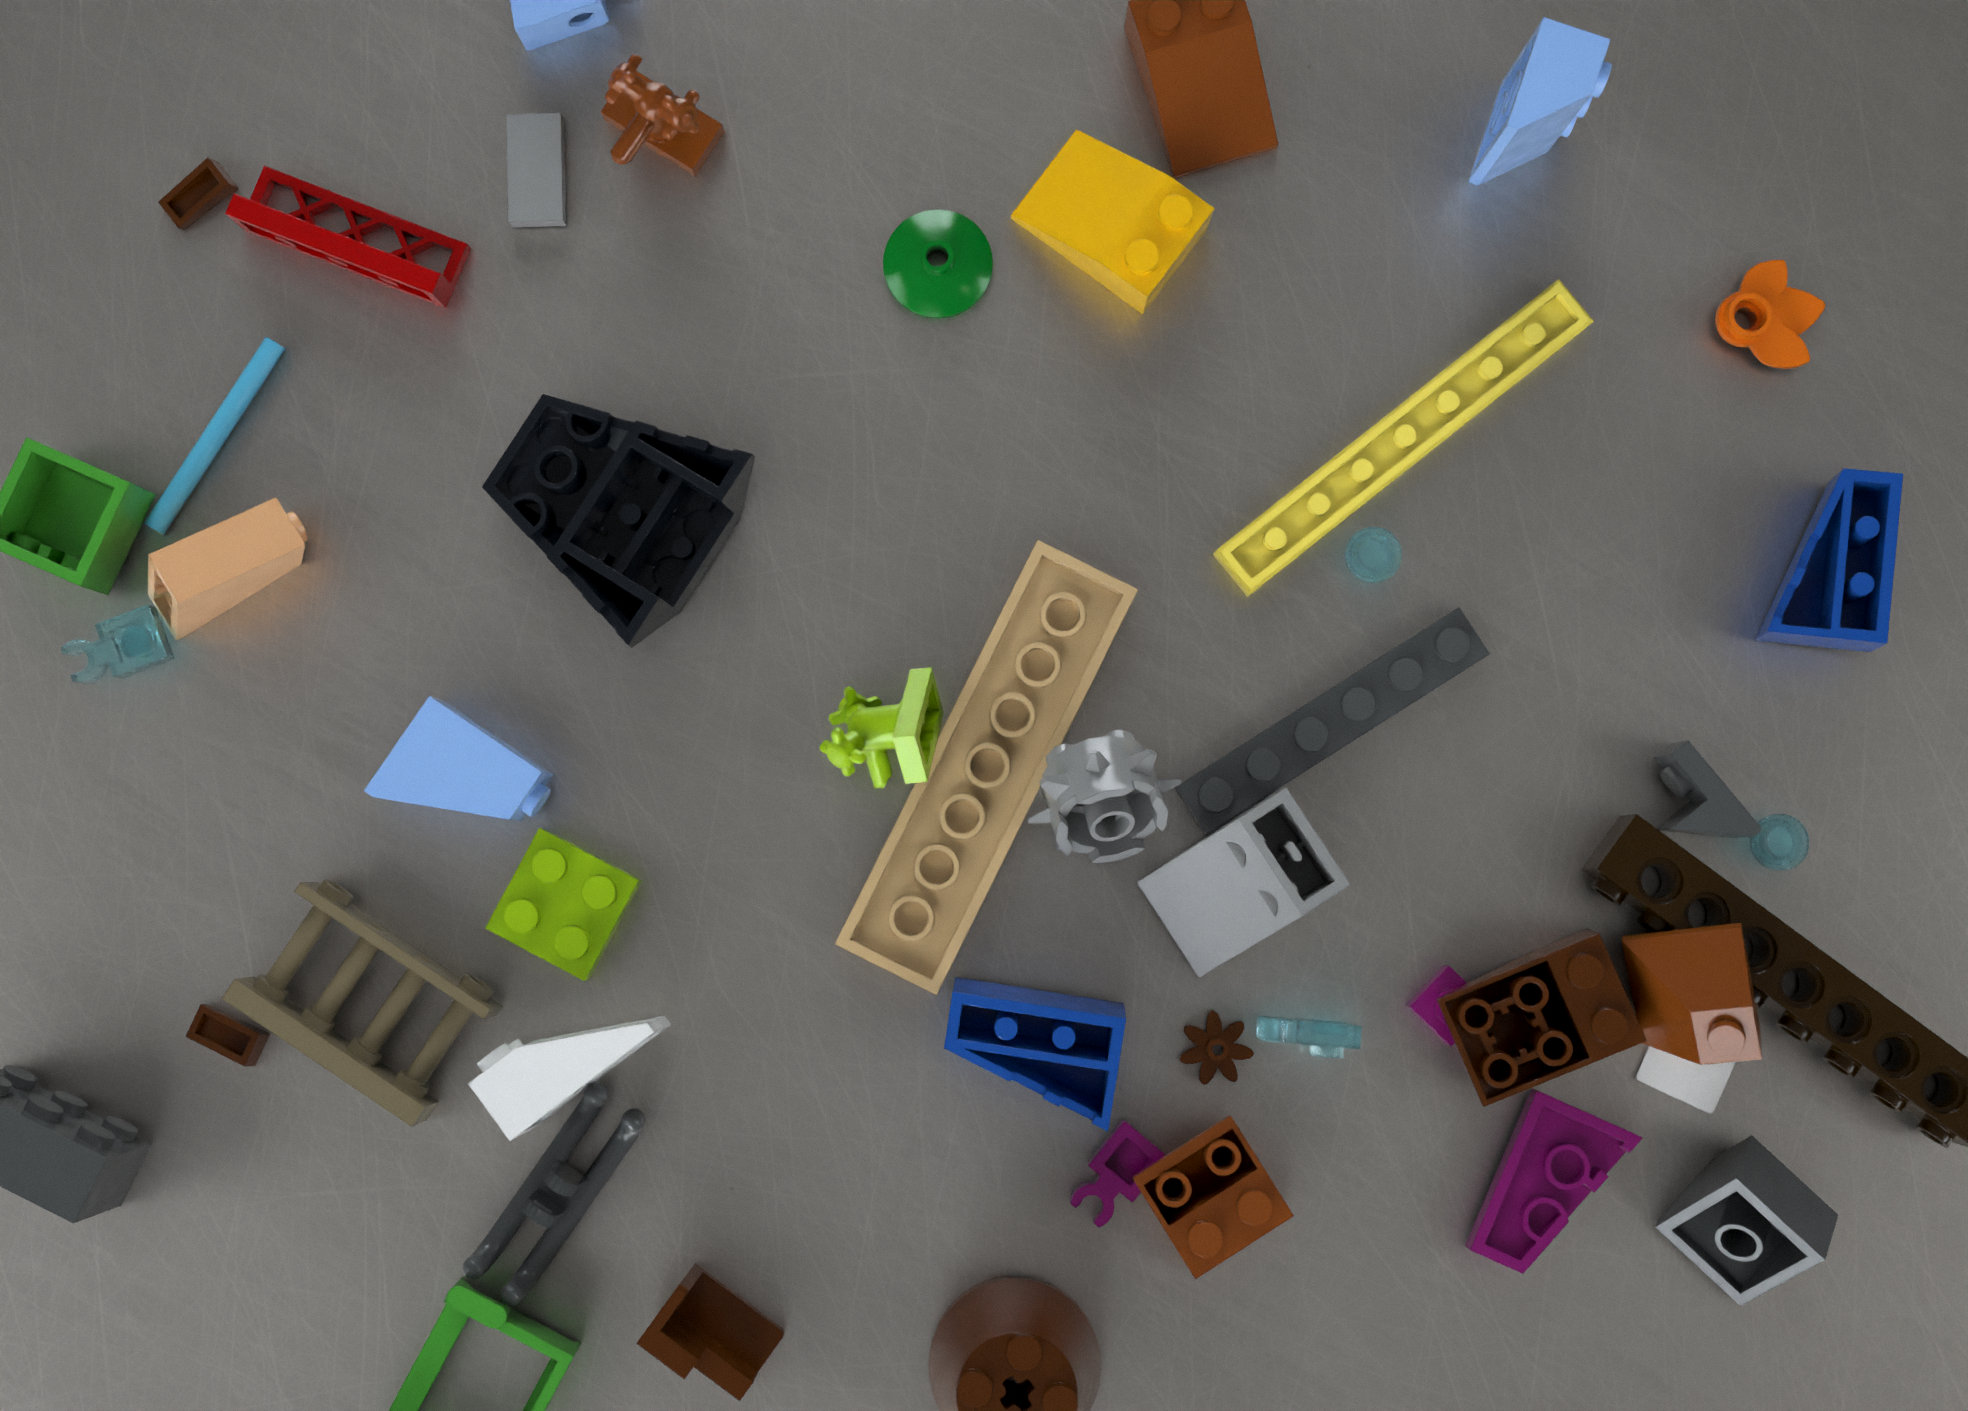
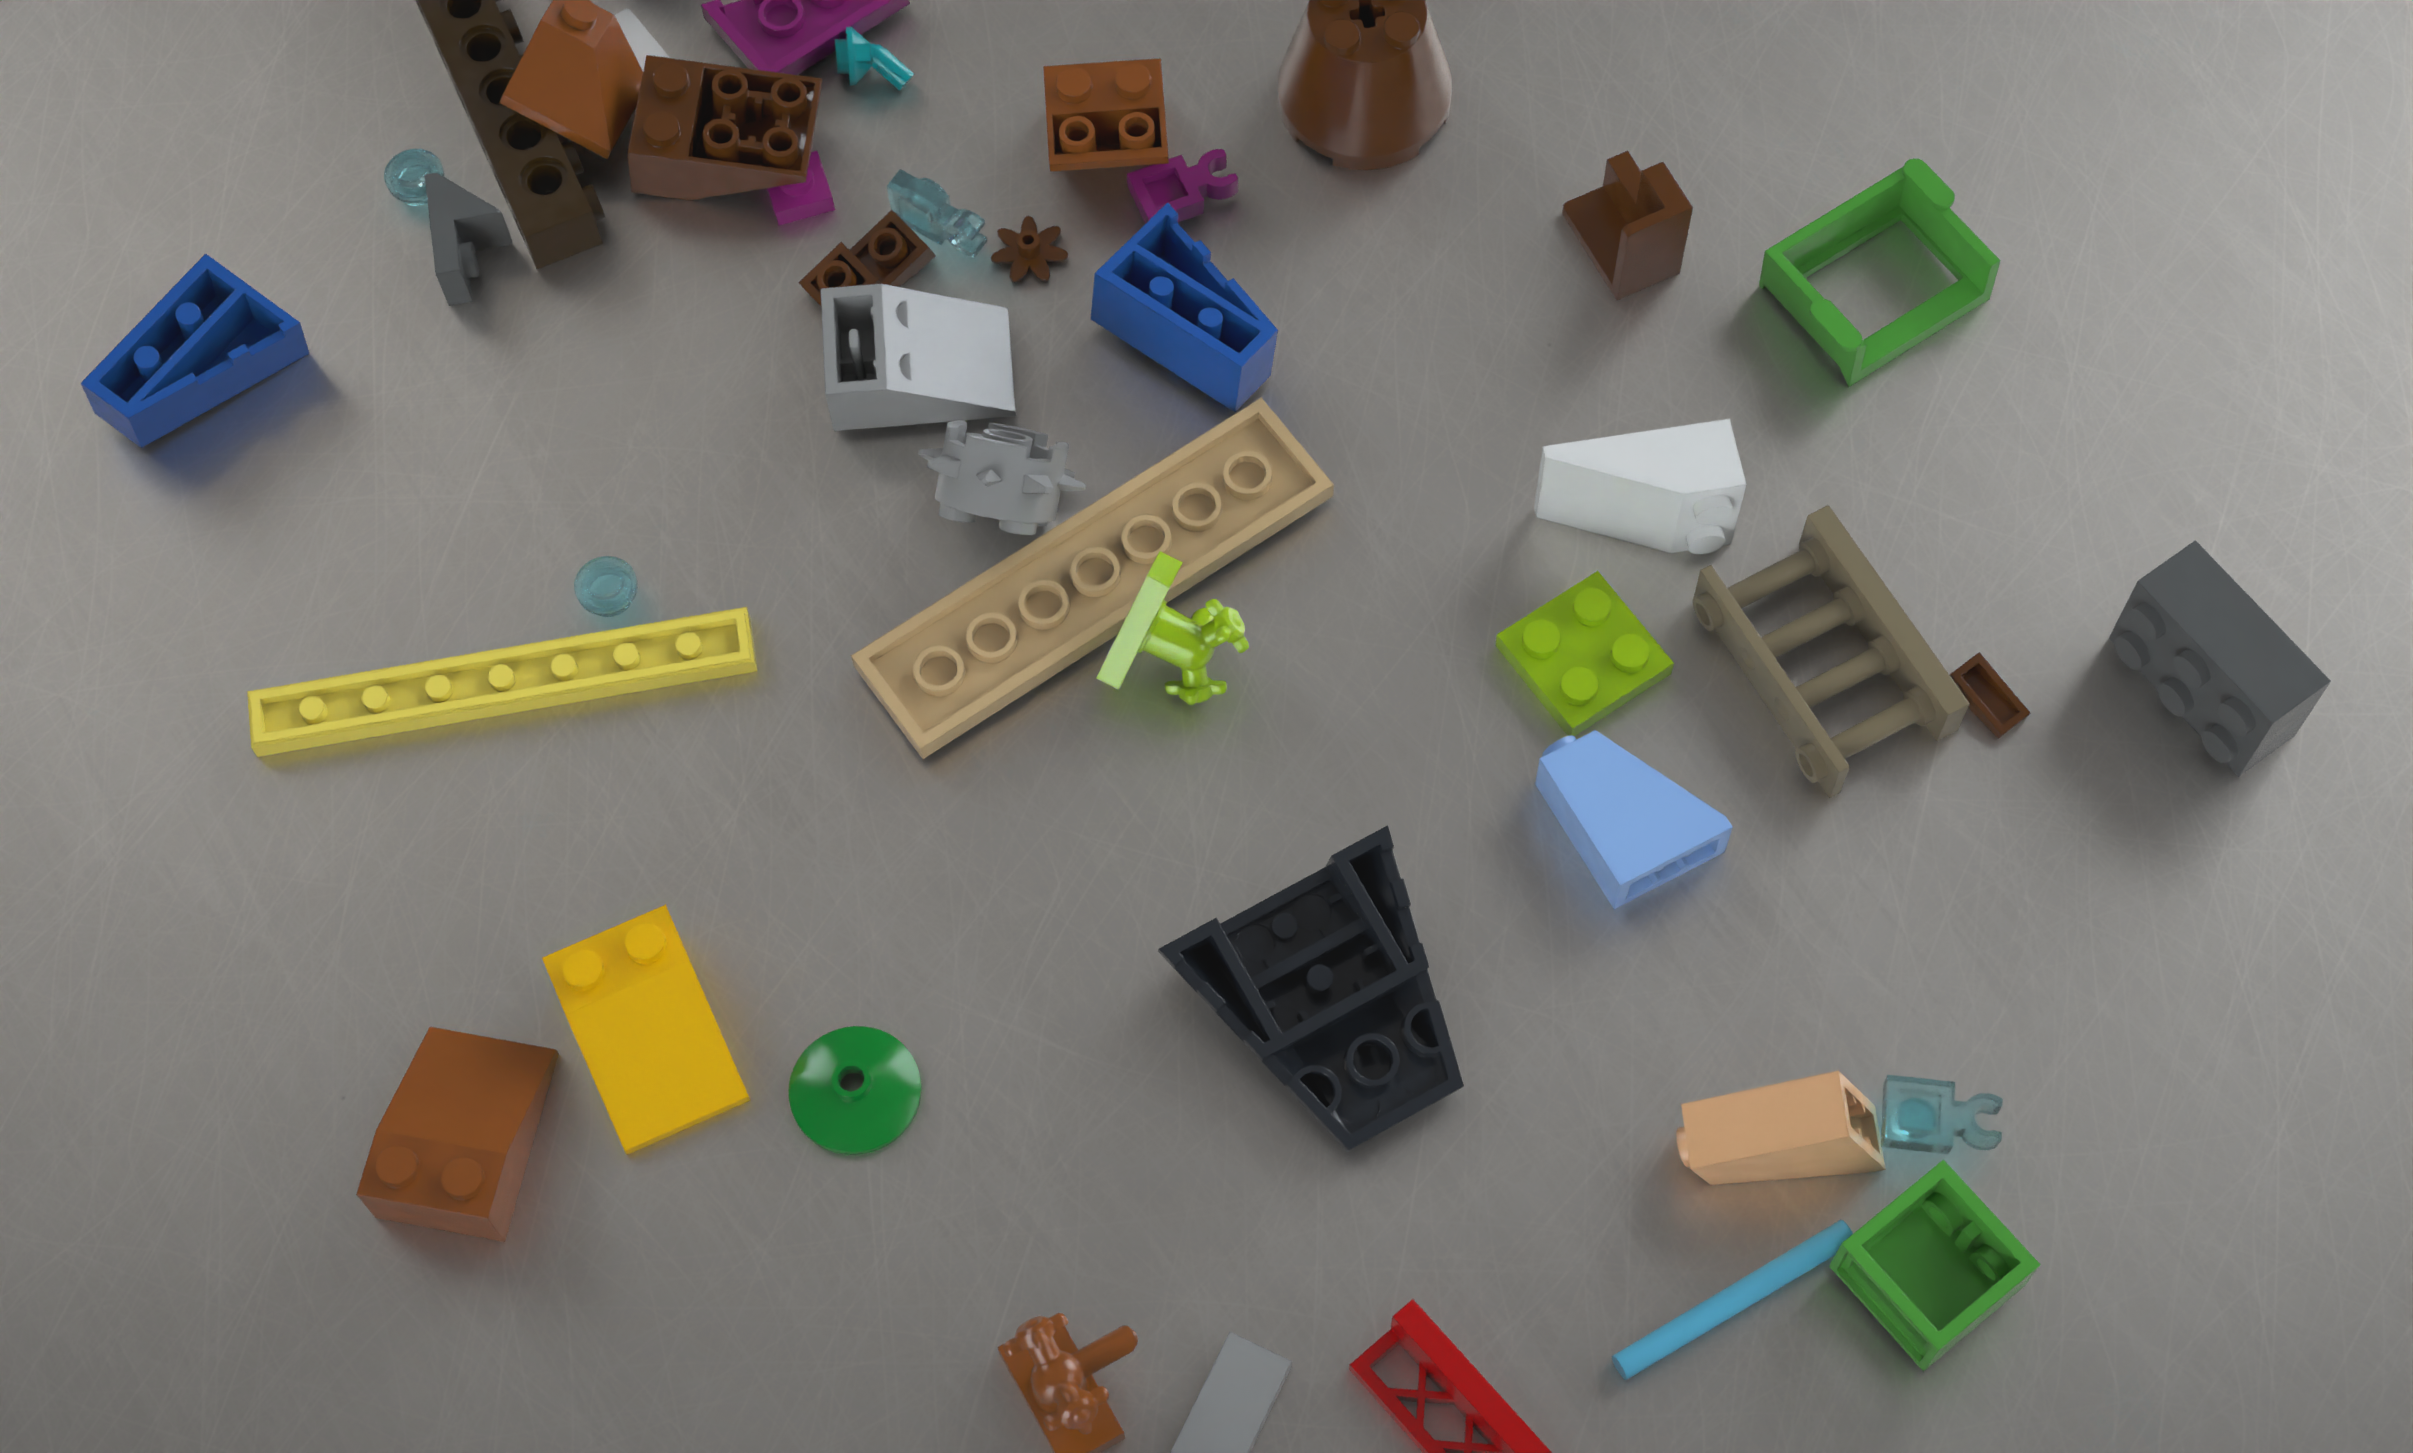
camera: 150 degrees left, 20 degrees down
dark grey piece [462,1082,646,1306] -> none
dark grey plate [1174,607,1490,835] -> none
light blue slope [1468,17,1612,186] -> none
orange plate [1715,260,1826,369] -> none
none -> reddish brown slope [798,210,936,306]
none -> teal plate [835,27,914,91]

